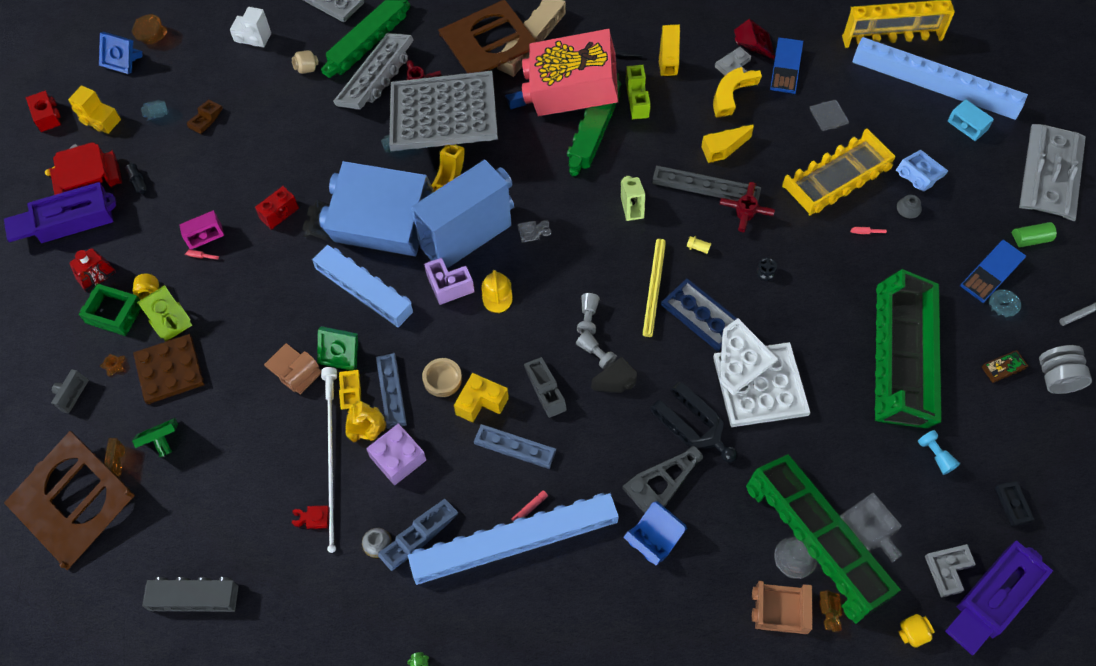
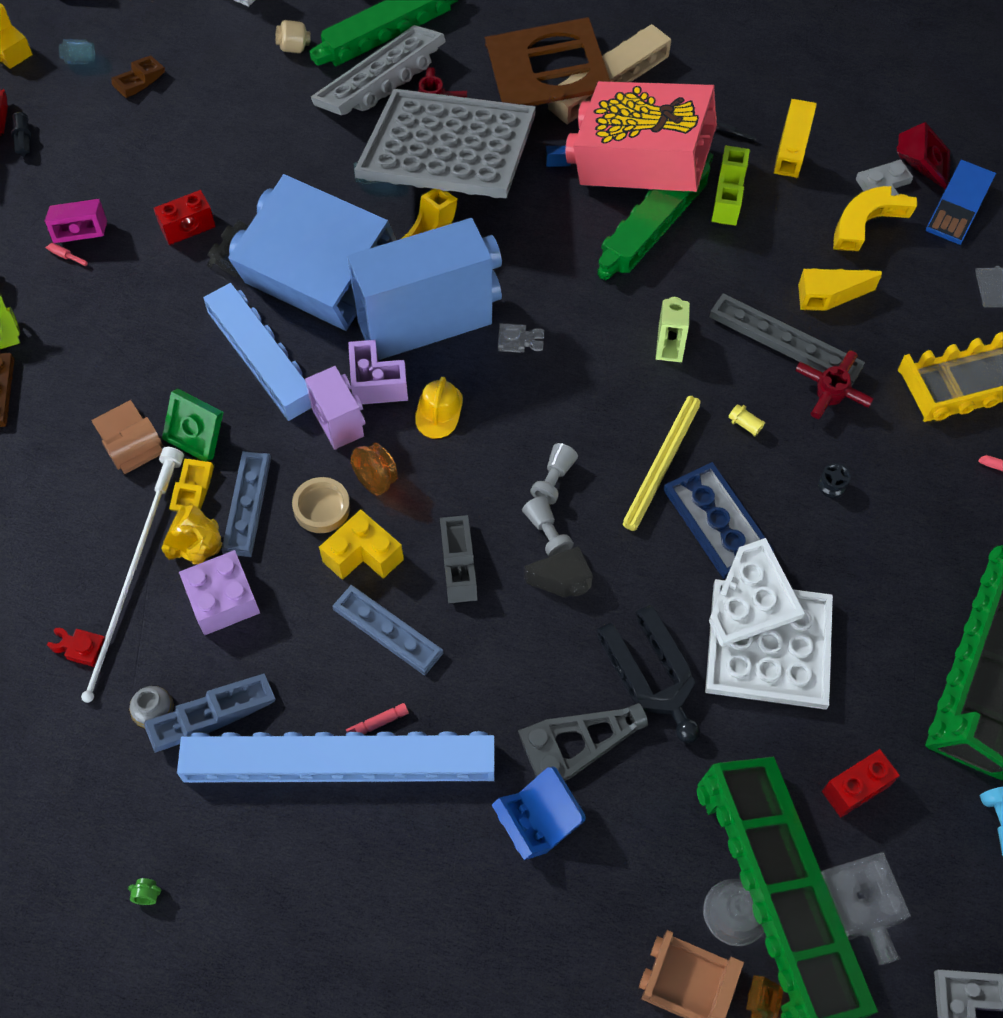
camera: 15 degrees right, 0 degrees up
none -> lavender brick [305,366,365,450]
none -> clear orange hat [350,442,397,496]
none -> red brick [822,749,900,818]

